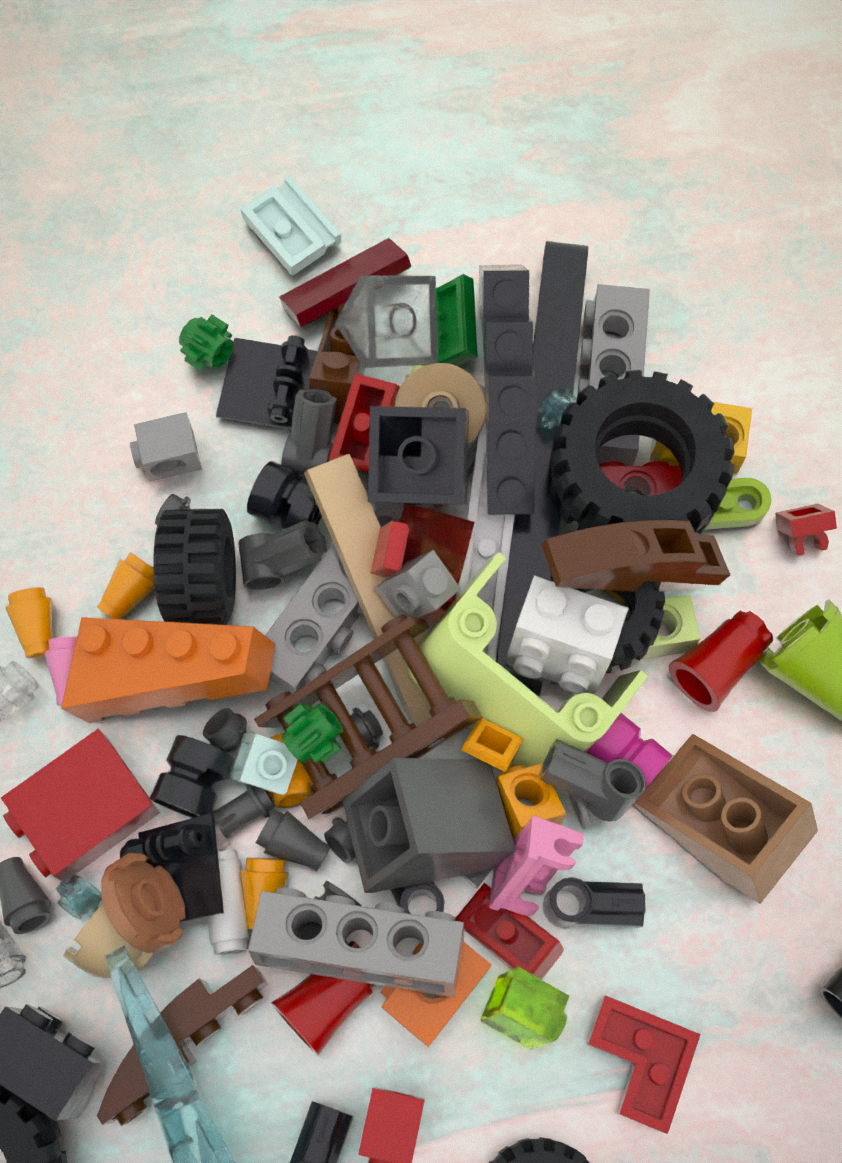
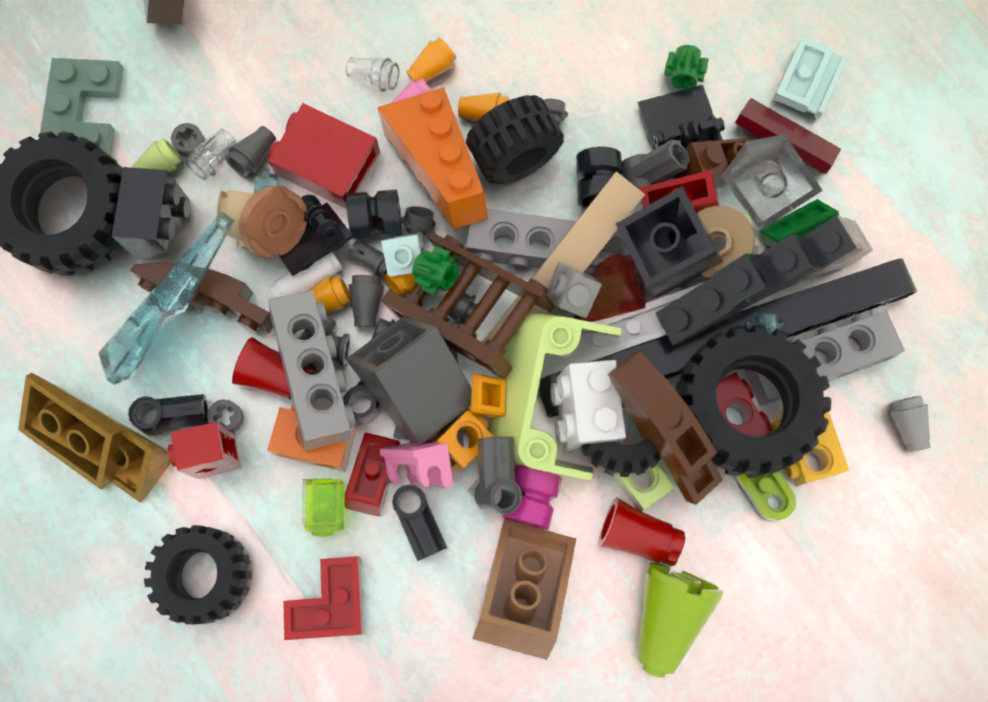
camera: 65 degrees right, 5 degrees up
light grey brick [130,412,202,482] -> none
dark grey piece [238,520,327,590] -> none
red tile [371,521,409,577] -> none
red tile [775,503,837,556] -> none
none -> dark grey bush [207,399,244,433]
none -> light grey cone [890,396,931,452]

